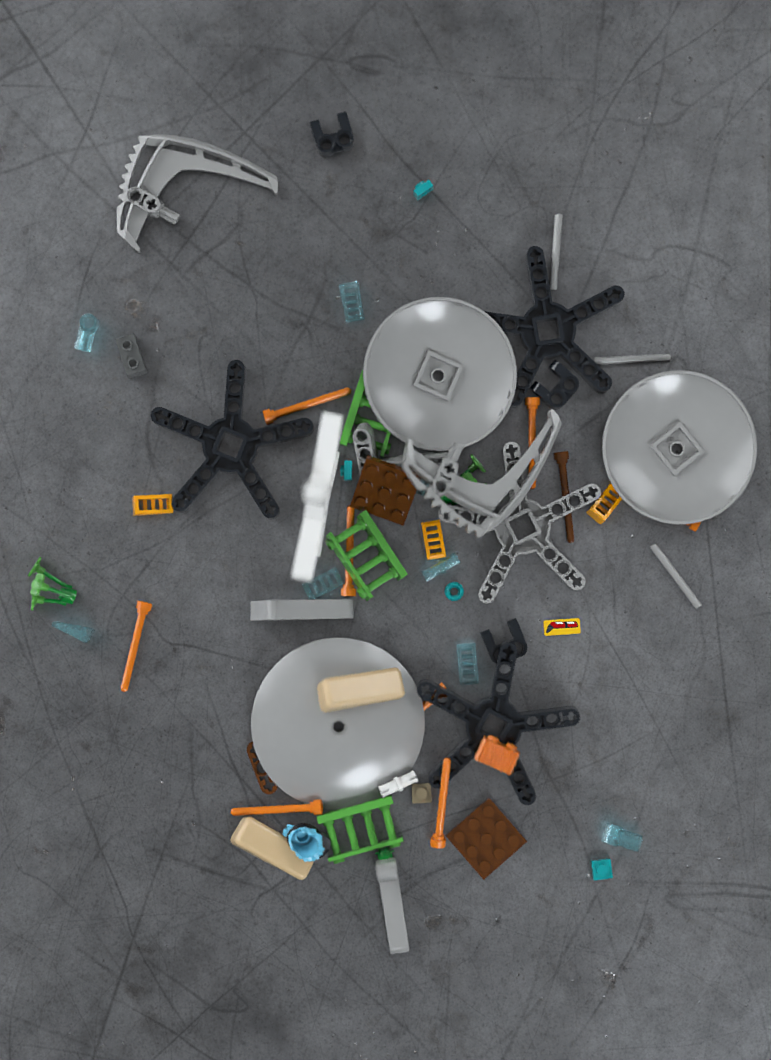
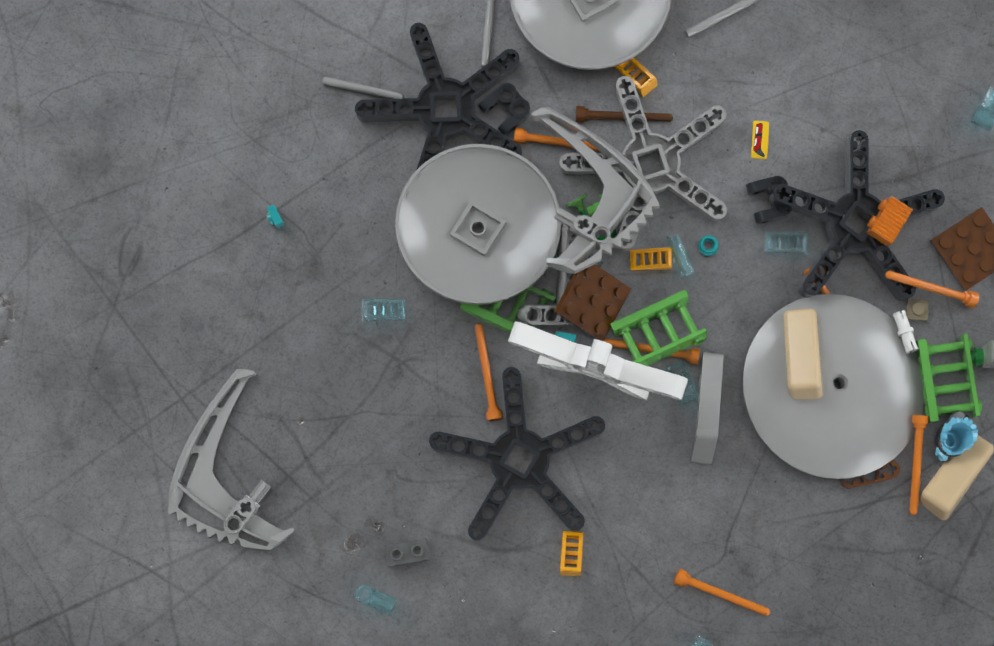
camera: 80 degrees left, 5 degrees down
black piece [309,111,354,157] -> none

